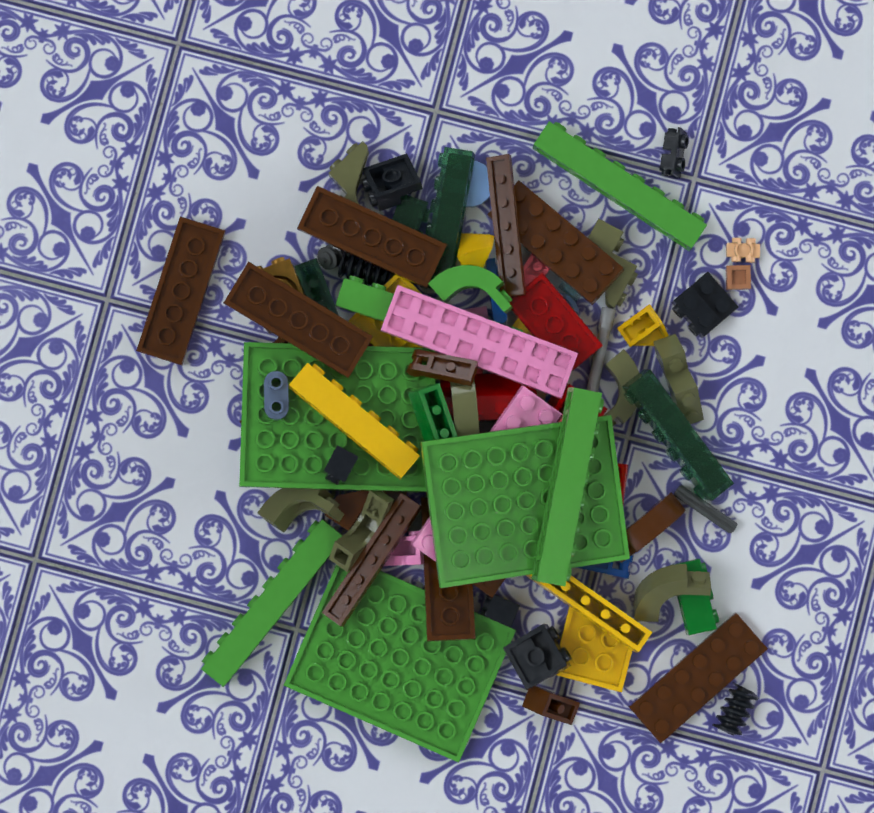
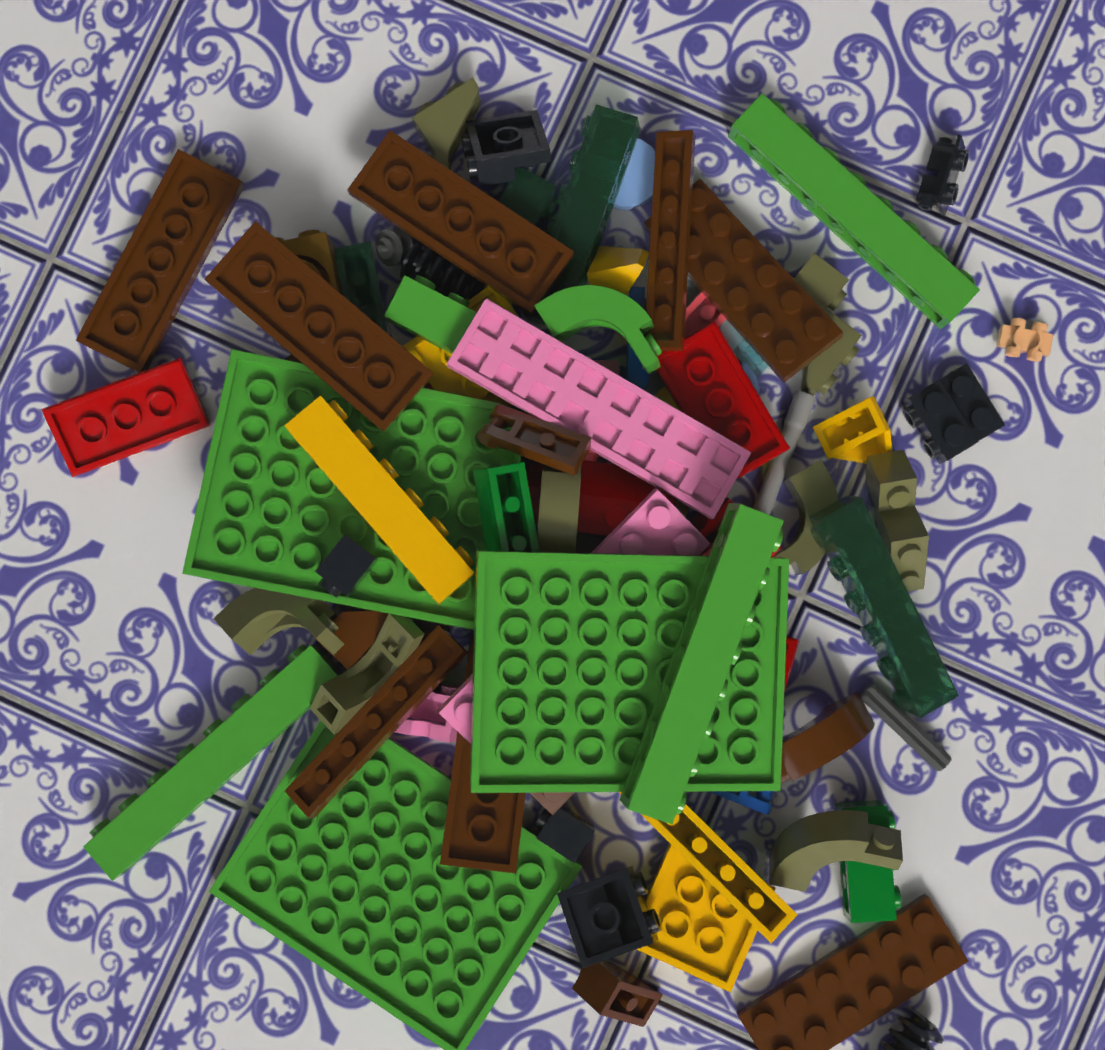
camera: 15 degrees right, 0 degrees up
sand blue plate [264,371,289,420] -> none
nougat plate [725,265,751,290] -> none
none -> red tile [41,357,211,477]

